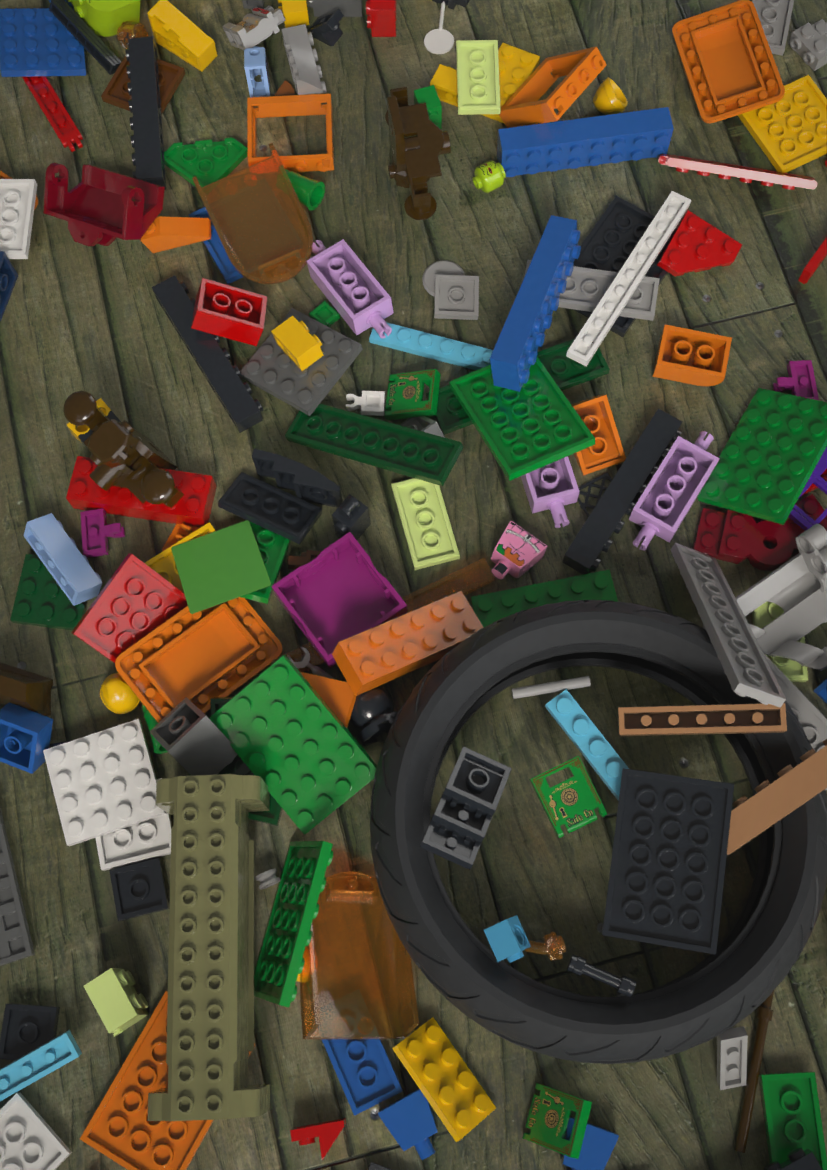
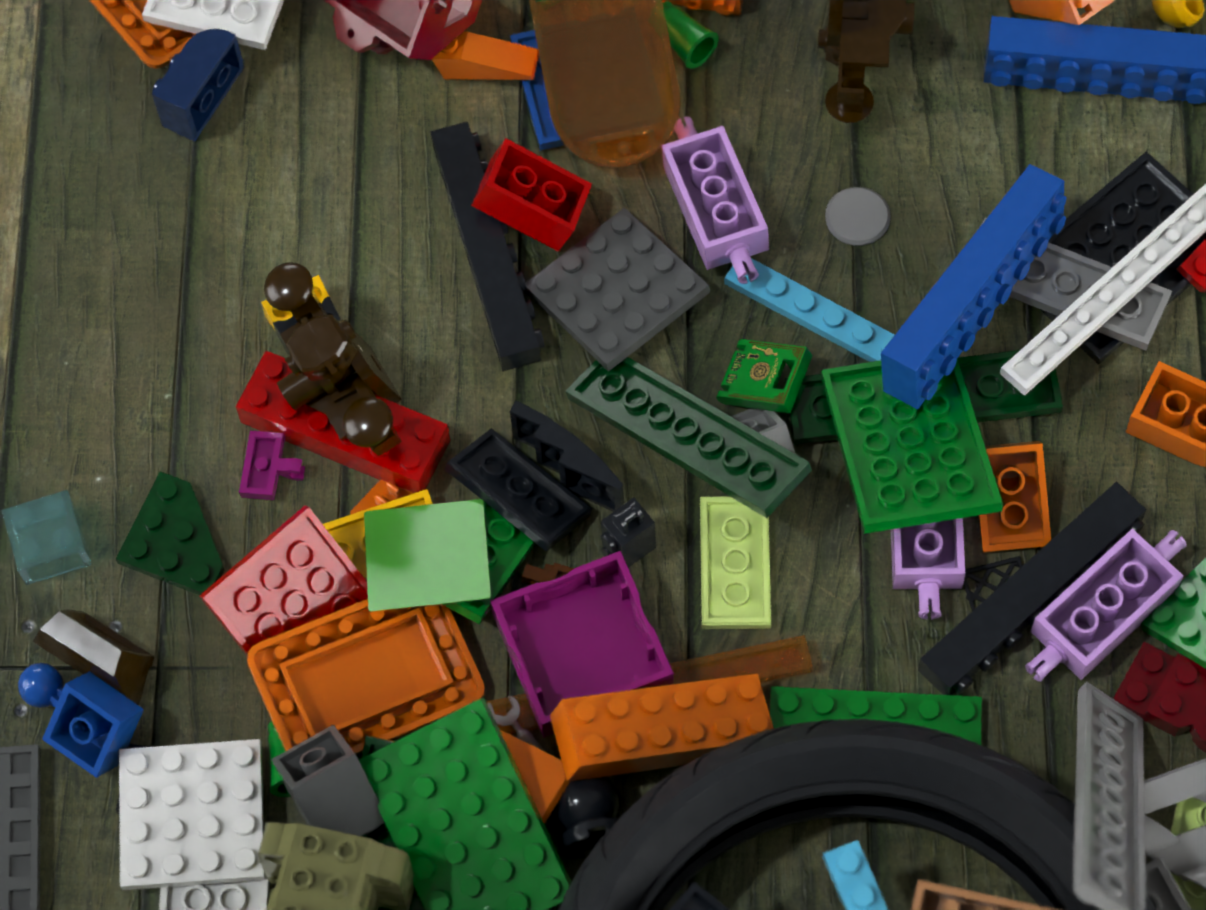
camera: 15 degrees right, 5 degrees down
light blue brick [24,513,102,606] -> none
yellow hat [100,673,140,714] -> none
yellow brick [271,315,324,371] -> none
green tile [309,301,340,327] -> none
white plate [346,391,385,416] -> none
light grey tile [434,274,479,320] -> none
lime head [473,160,506,193] -> none
bright pink torso [491,521,547,579] -> none
light grey bar [511,676,591,699] -> none

